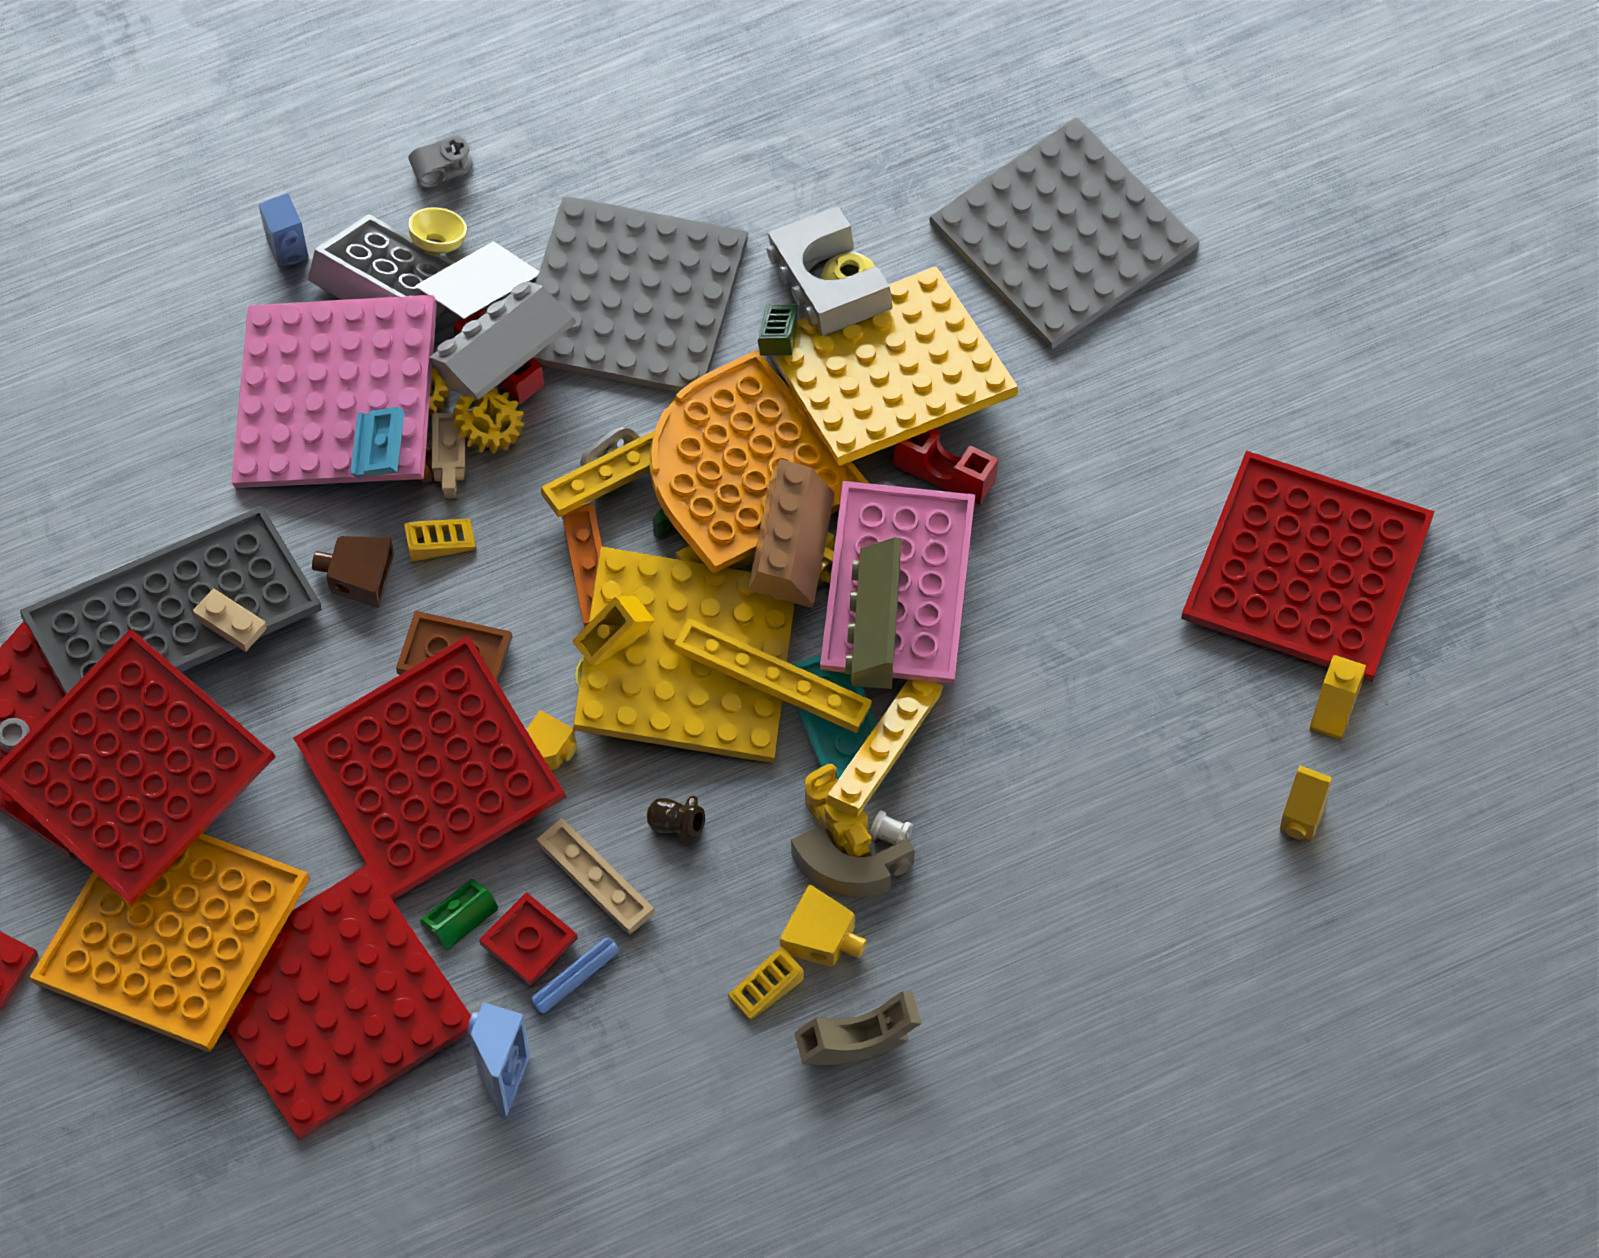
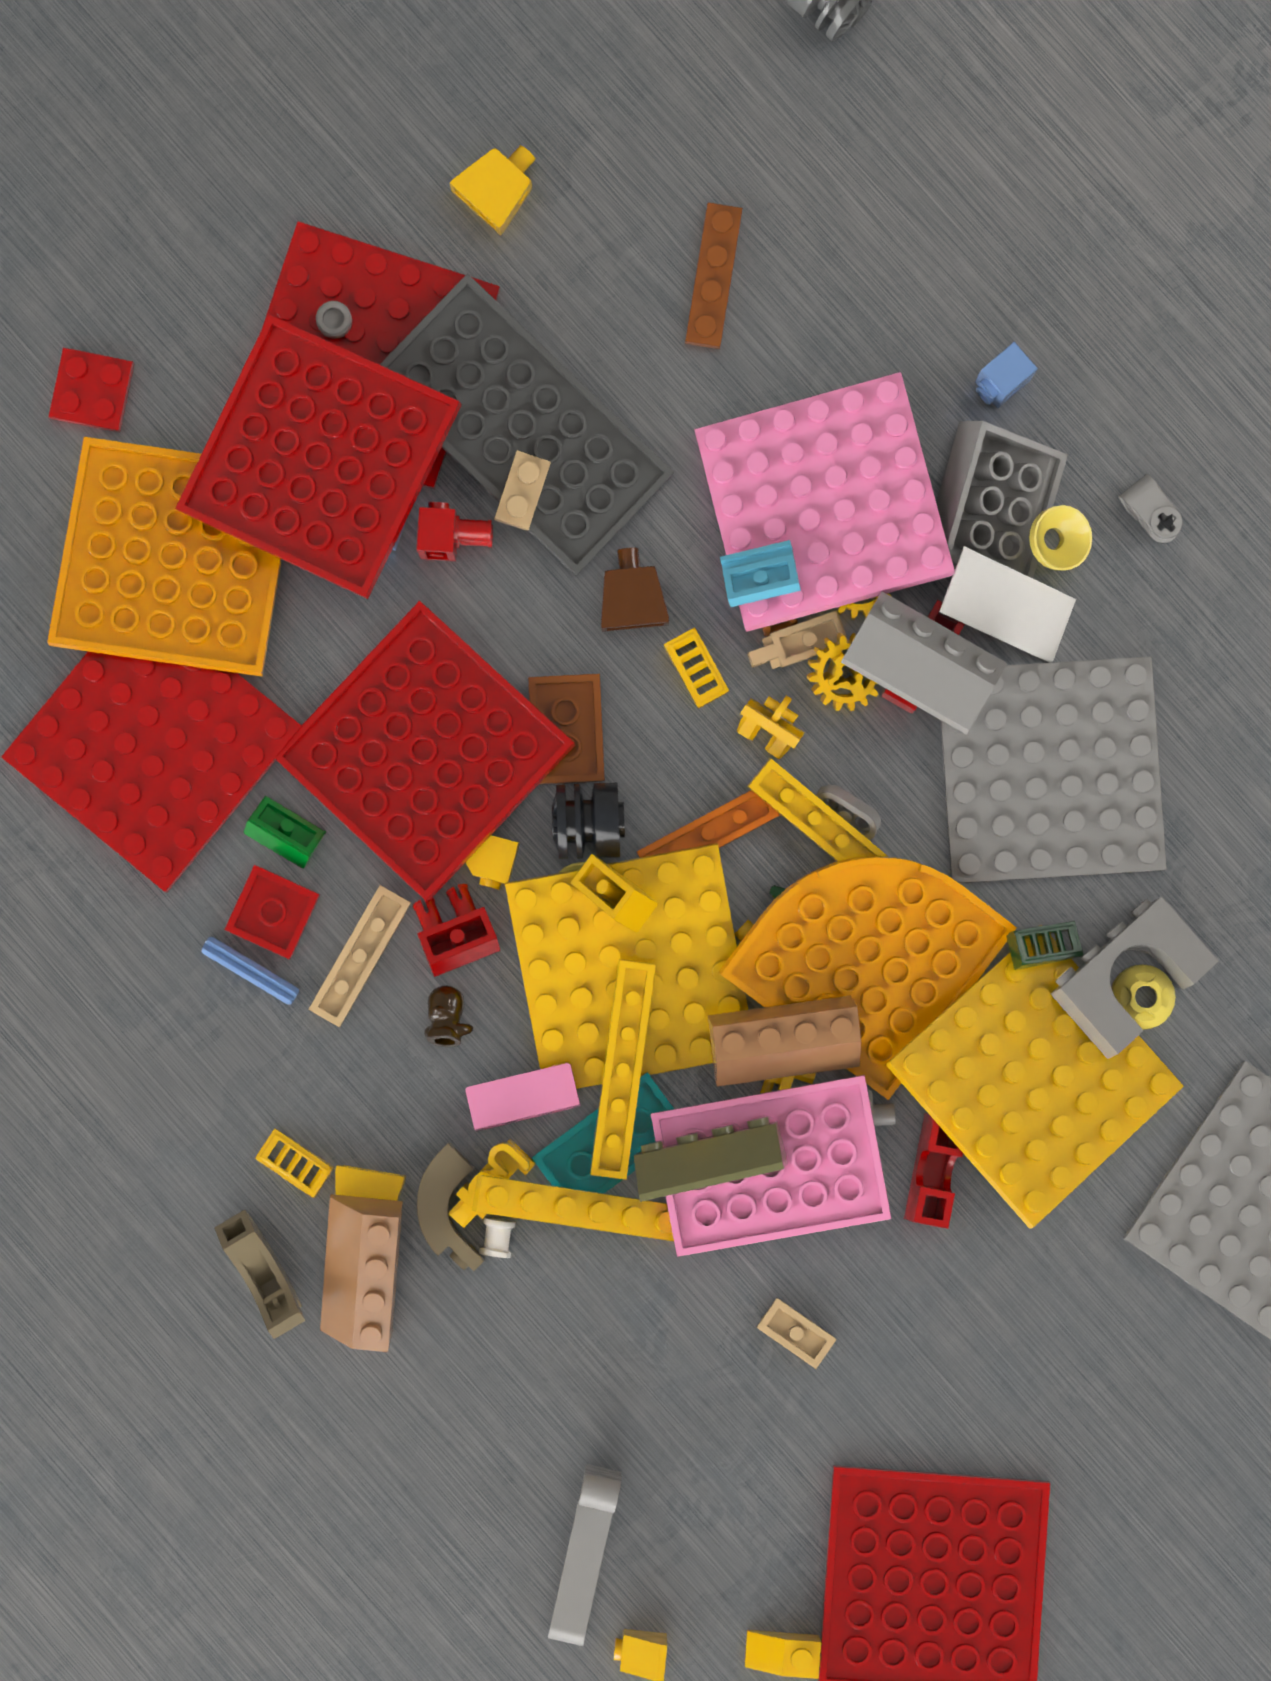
camera: 70 degrees right, 25 degrees up
light blue slope [468,1002,530,1117] -> none
none -> medium nougat slope [320,1194,403,1352]
none -> red brick [412,883,501,977]
none -> red brick [417,502,493,561]
none -> bright pink panel [465,1063,581,1132]
none -> light grey beam [548,1464,622,1646]
none -> black wheel [552,782,625,860]
none -> dark orange plate [685,202,743,349]
none -> yellow hips [737,695,805,759]
none -> tan plate [756,1297,837,1369]

